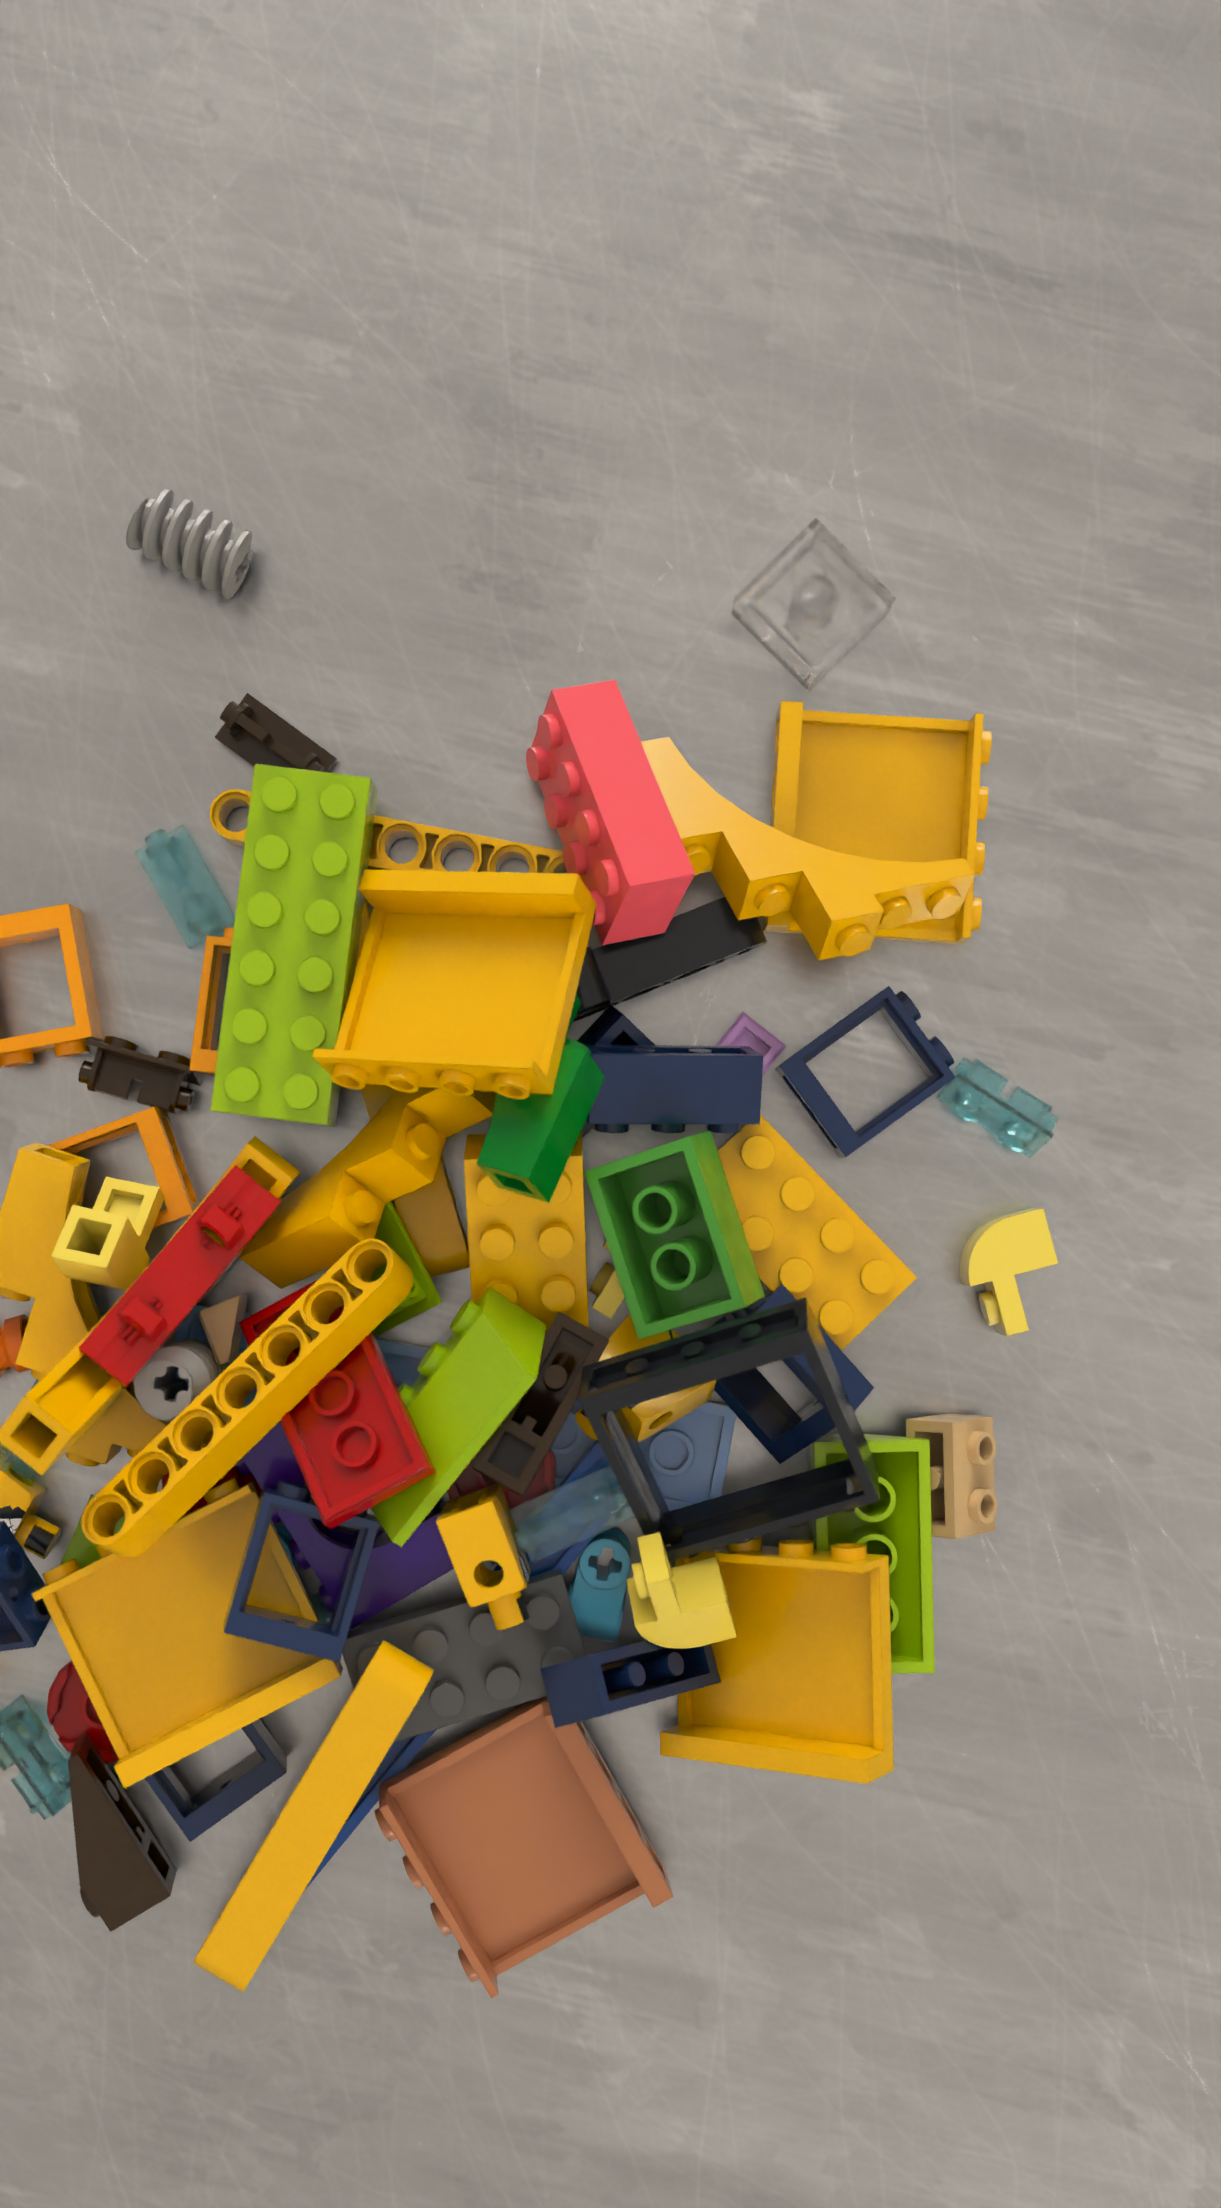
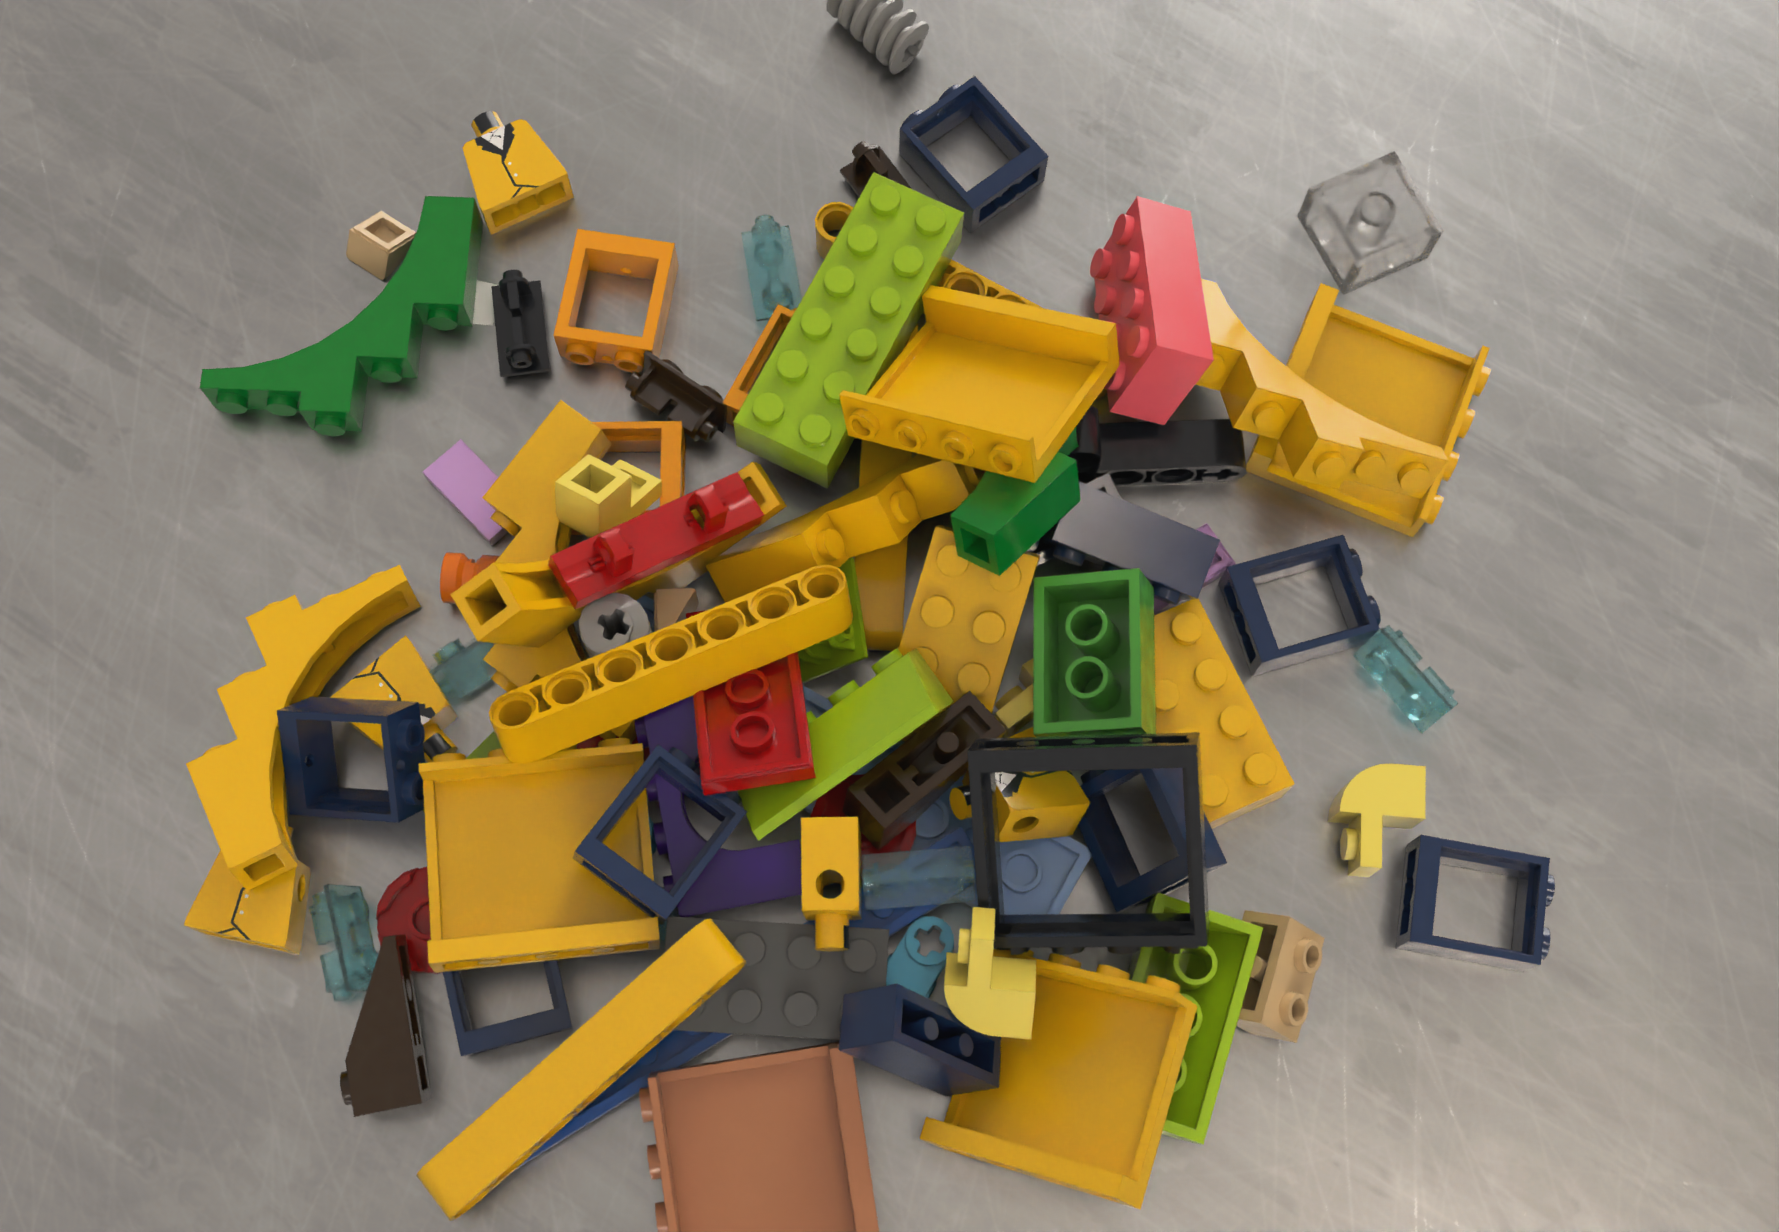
camera: 20 degrees right, 15 degrees down
none -> dark blue window [899,76,1048,233]
none -> dark blue window [1396,835,1555,972]

